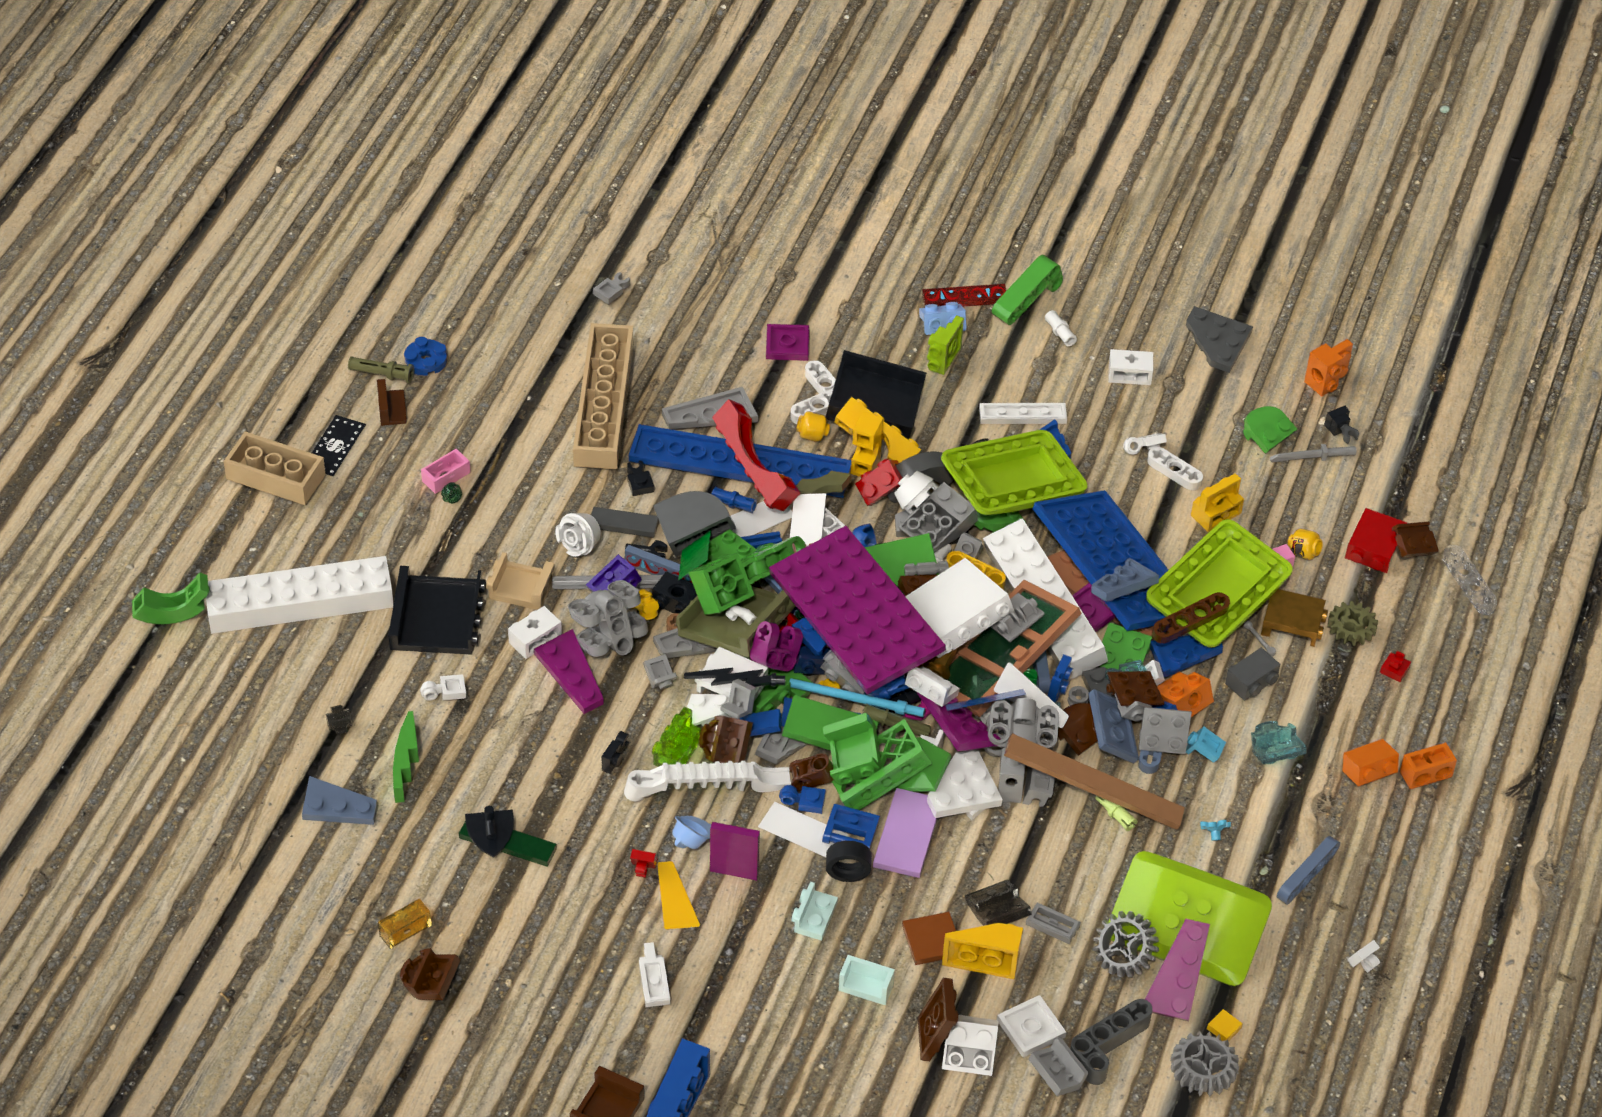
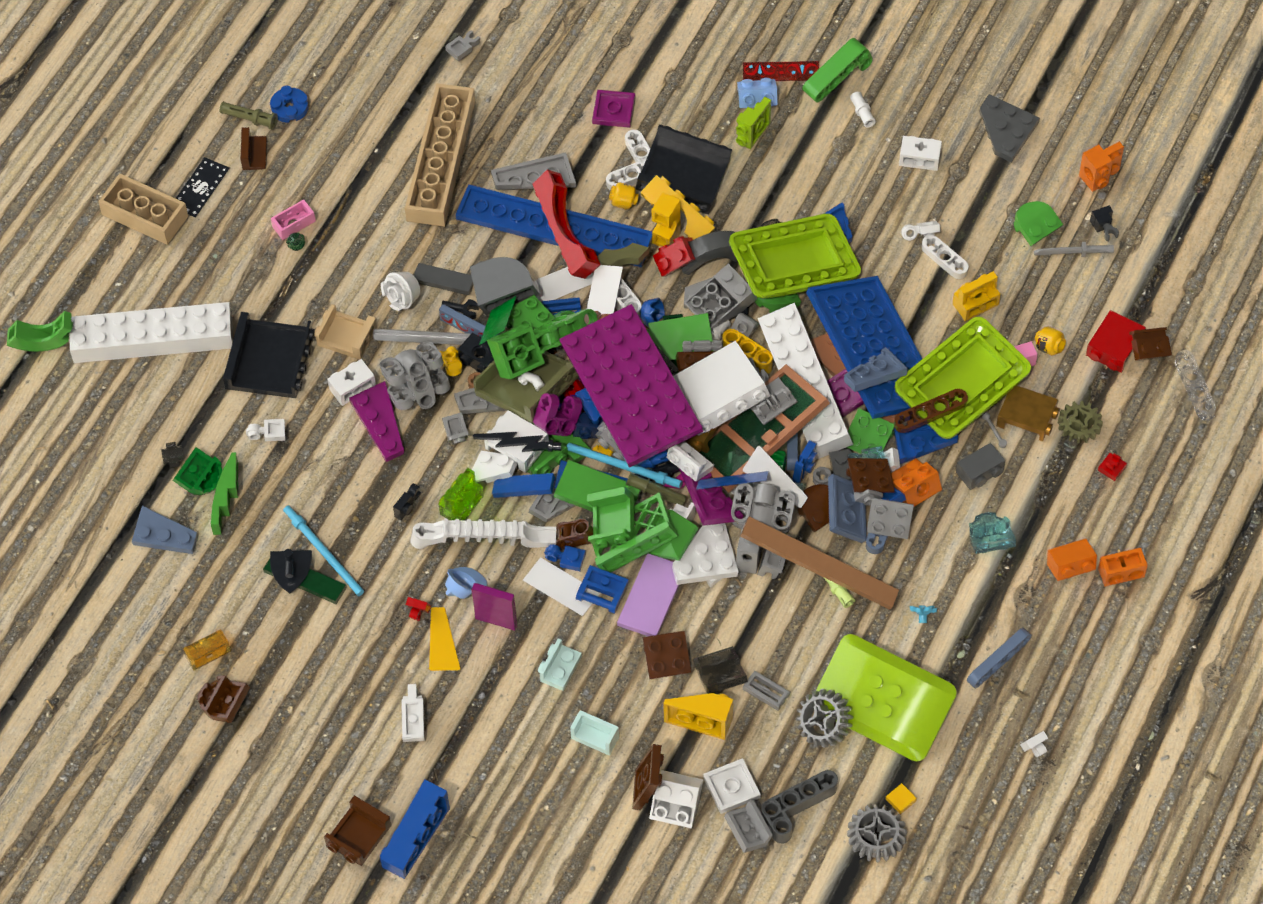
camera: 10 degrees right, 10 degrees up
dark purple bracket [586,554,642,592] -> none
black plate [627,460,654,496] -> none
reddish brown slope [699,716,753,763] -> none
blue pin [711,487,757,513] -> none
light grey bracket [720,679,756,719] -> none
black tyre [826,840,872,882] -> none
white cone [894,471,938,514] -> none
dark orange tile [902,912,956,965] -> none
white tile [979,403,1067,424] -> none
magenta wing [1145,919,1210,1022] -> none
medium azure bracket [1186,727,1226,763] -> none
none -> green slope [172,447,222,495]
none -> medium azure bar [283,505,364,596]
none -> reddish brown hinge [643,631,691,679]

